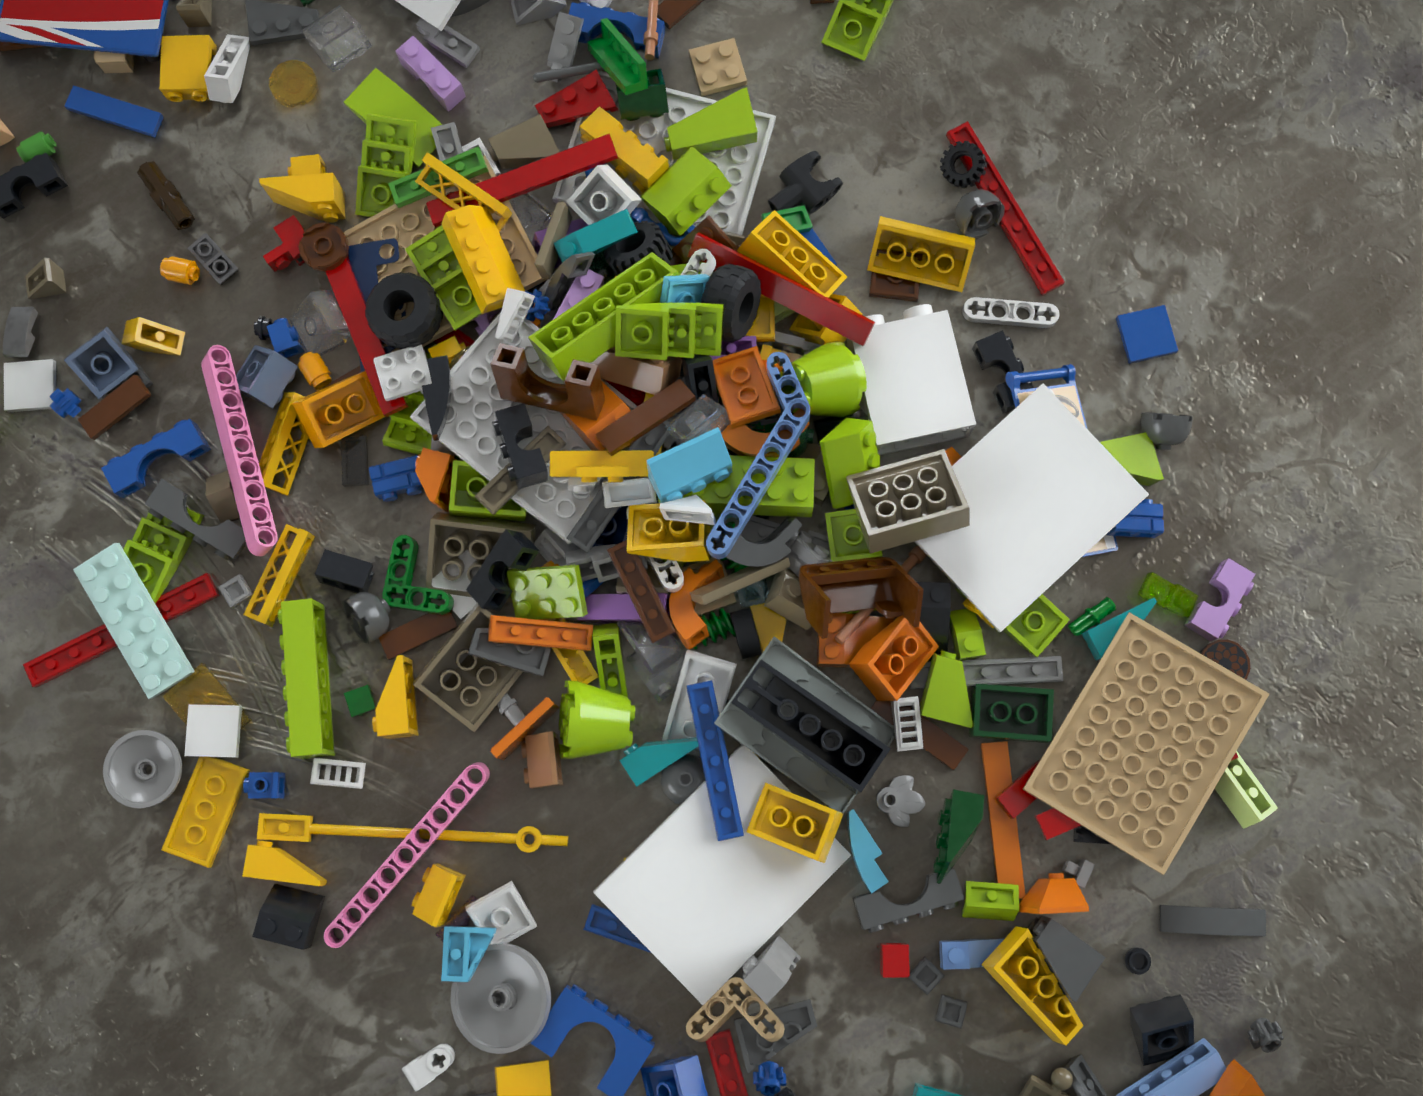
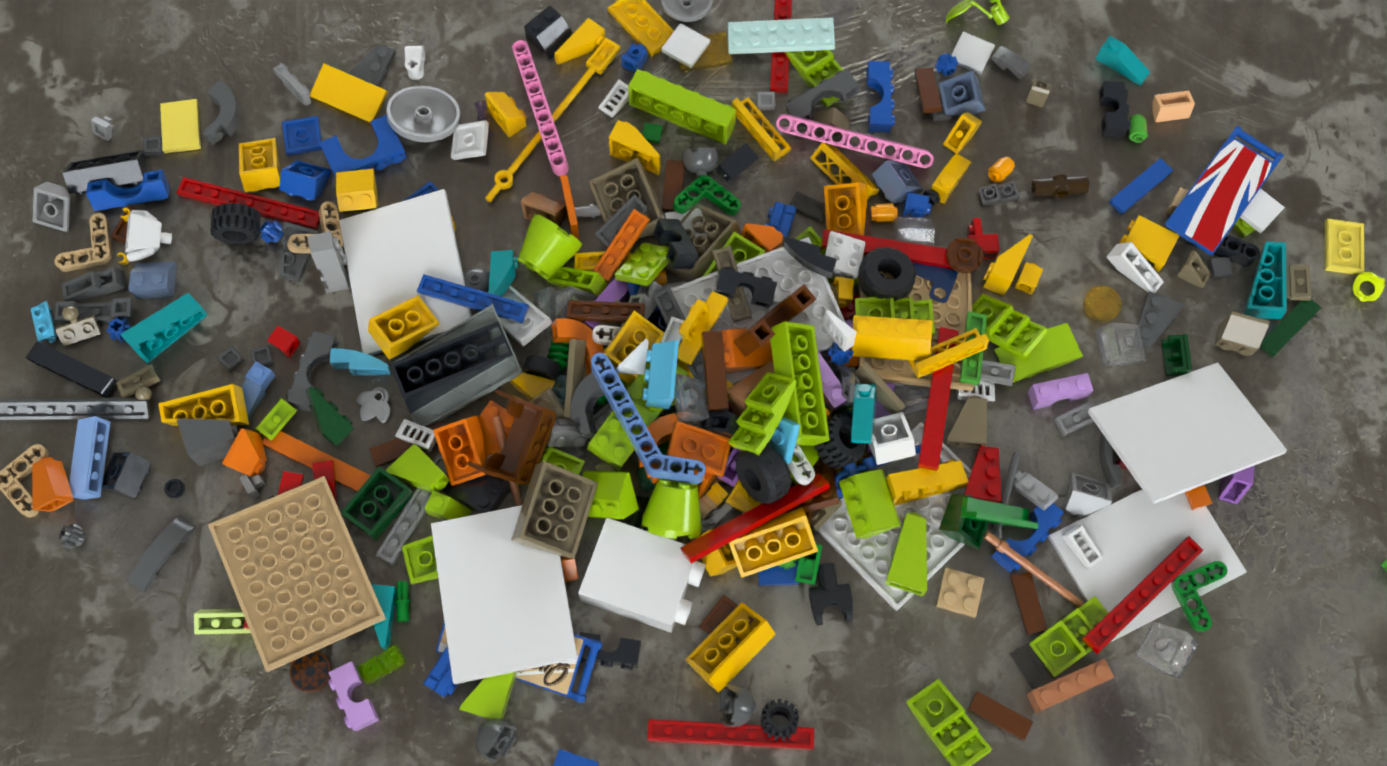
camera: 115 degrees right, 10 degrees down
medium azure wing [441,926,496,982] -> none
white beam [962,297,1059,328] -> none
none -> yellow slope [336,169,379,212]
none -> yellow slope [931,153,971,204]

